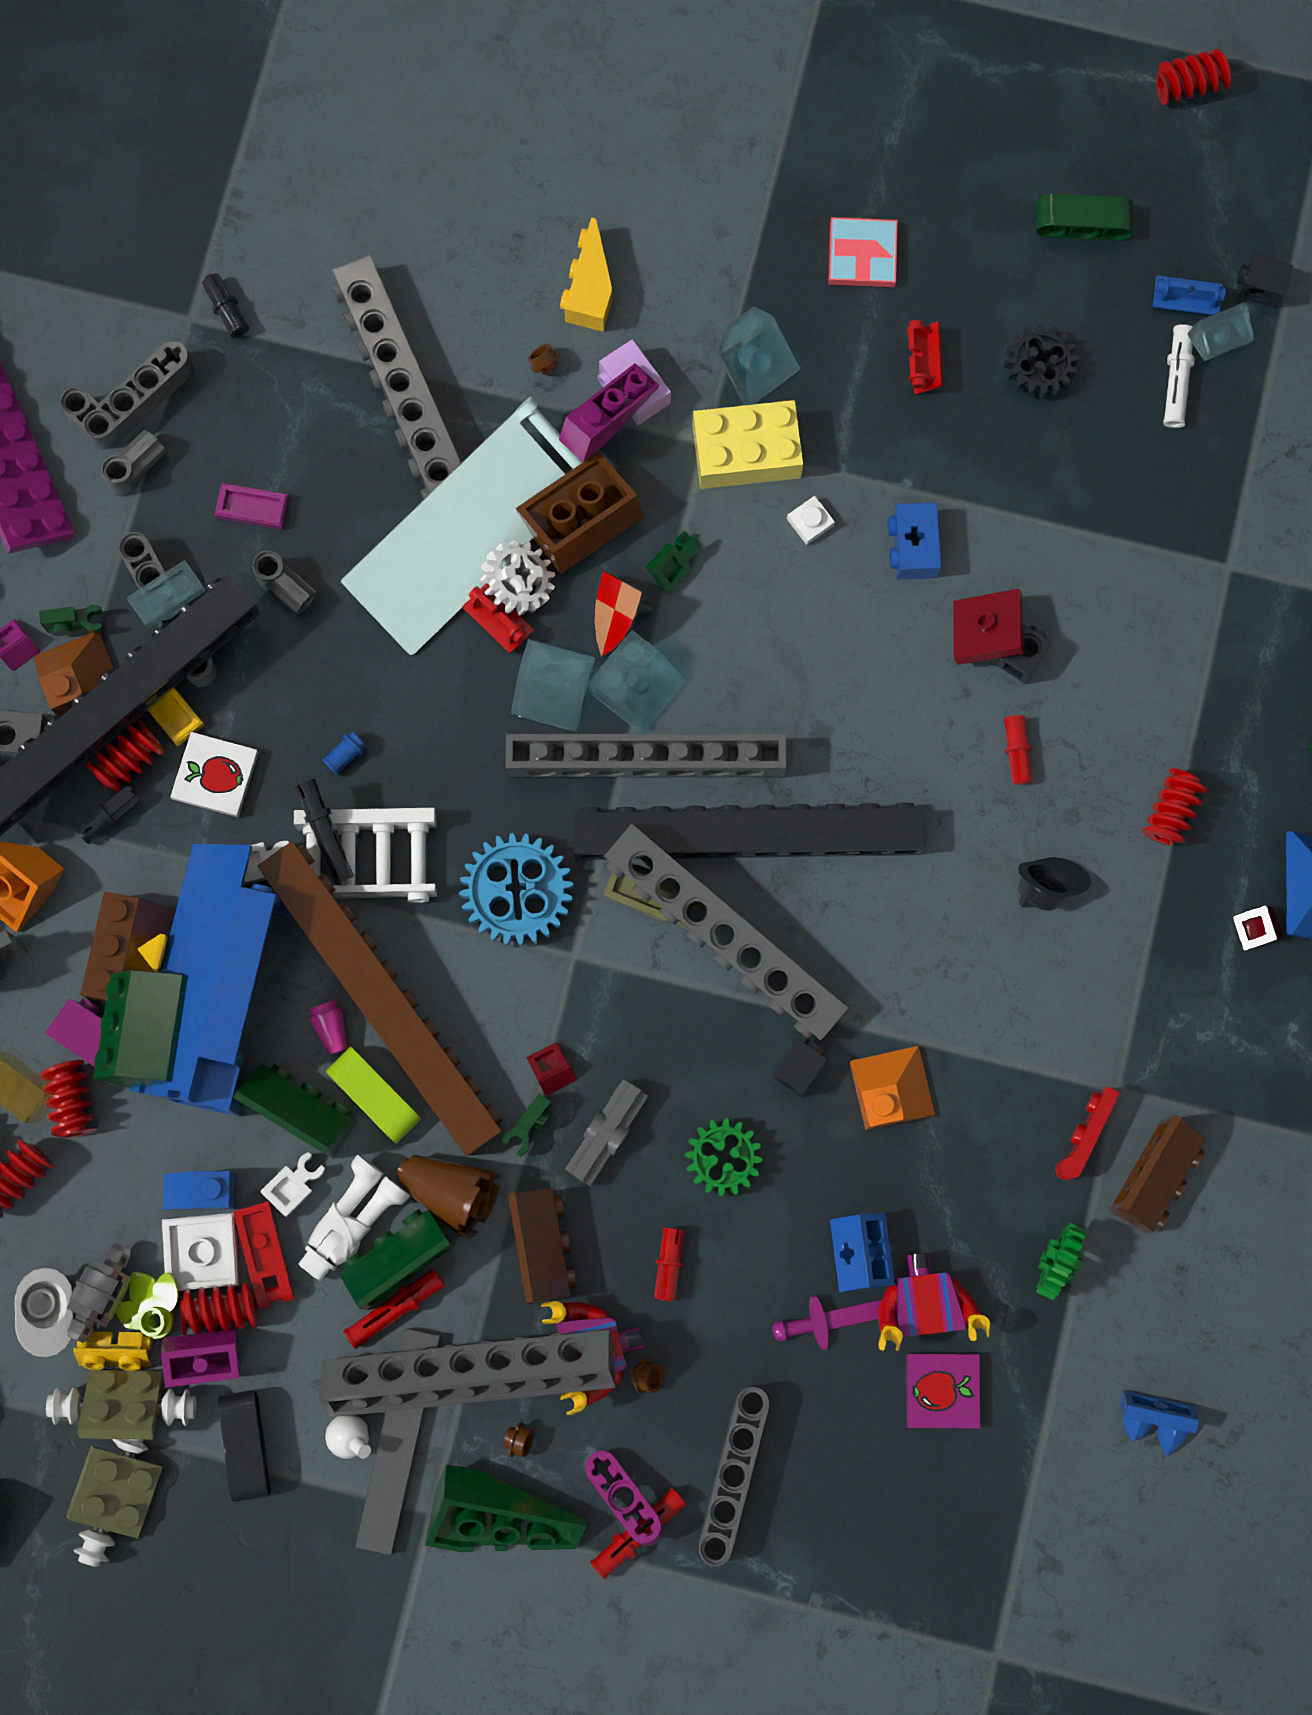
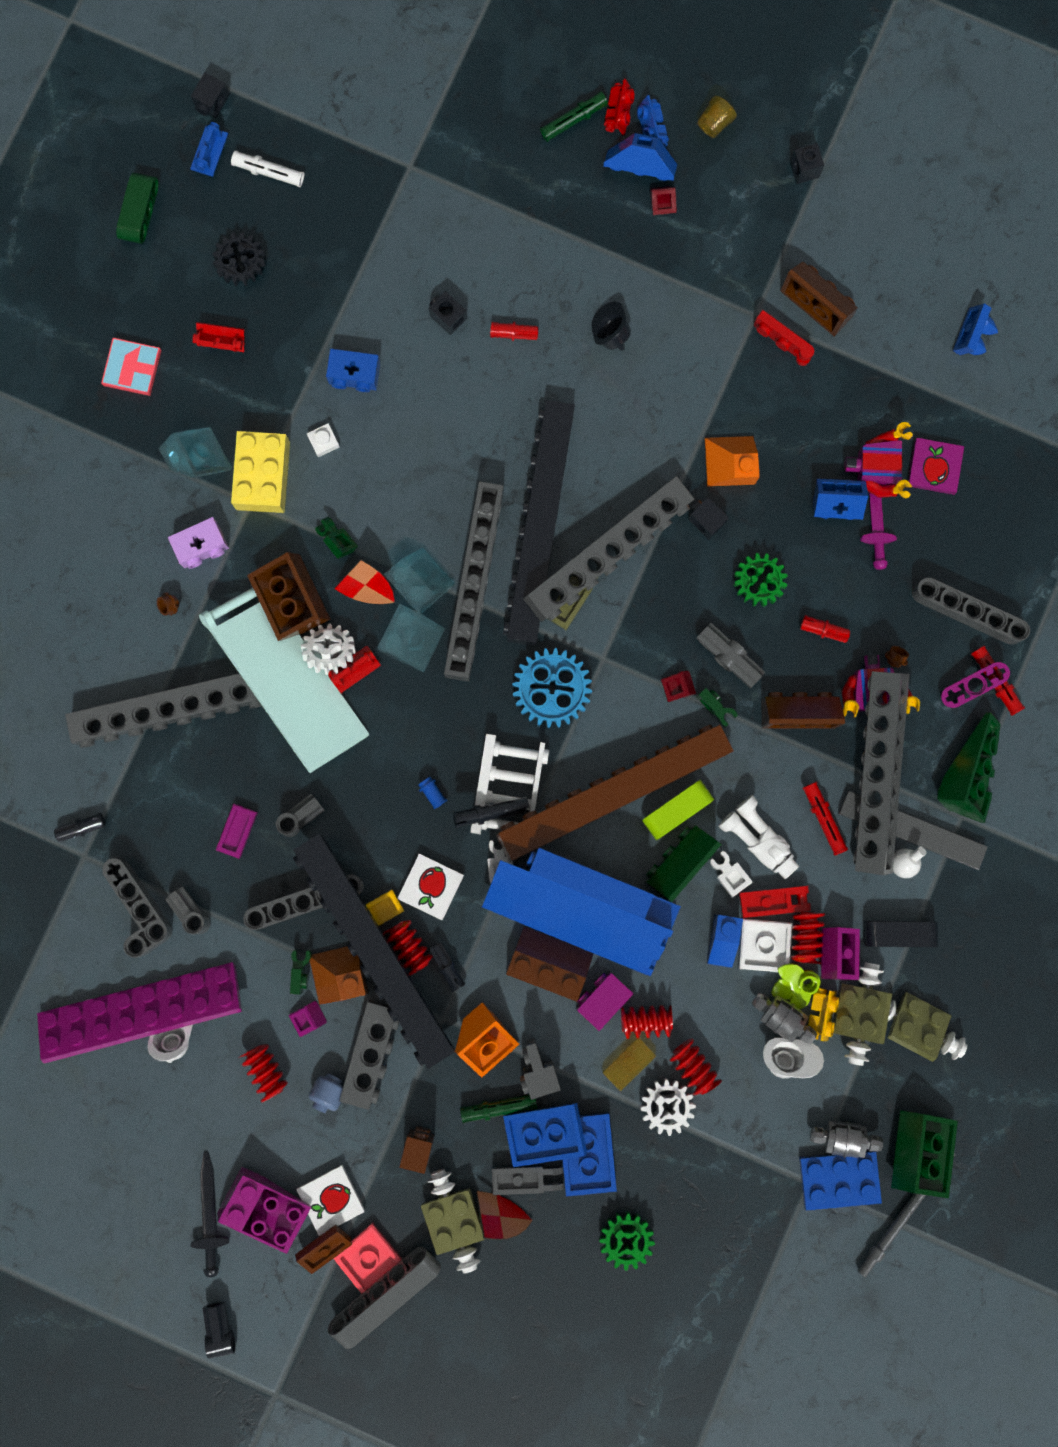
camera: 80 degrees left, 5 degrees up
dark green slope [94,970,188,1088] -> none
clear light blue plate [127,560,205,629] -> none
yellow slope [138,934,169,973] -> none
dark pink cone [308,1000,348,1055] -> none
dark green slope [339,1209,455,1310] -> none
reddish brown cone [397,1155,500,1239] -> none
reddish brown plate [504,1422,534,1458] -> none
magenta slope [559,363,659,462] -> none
yellow slope [560,218,613,332] -> none
dark red plate [953,588,1024,665] -> none
green gear [1036,1222,1086,1300] -> none
red piece [1142,768,1208,846] -> none
red piece [1156,48,1231,105] -> none
clear light blue slope [1187,302,1254,361] -> none

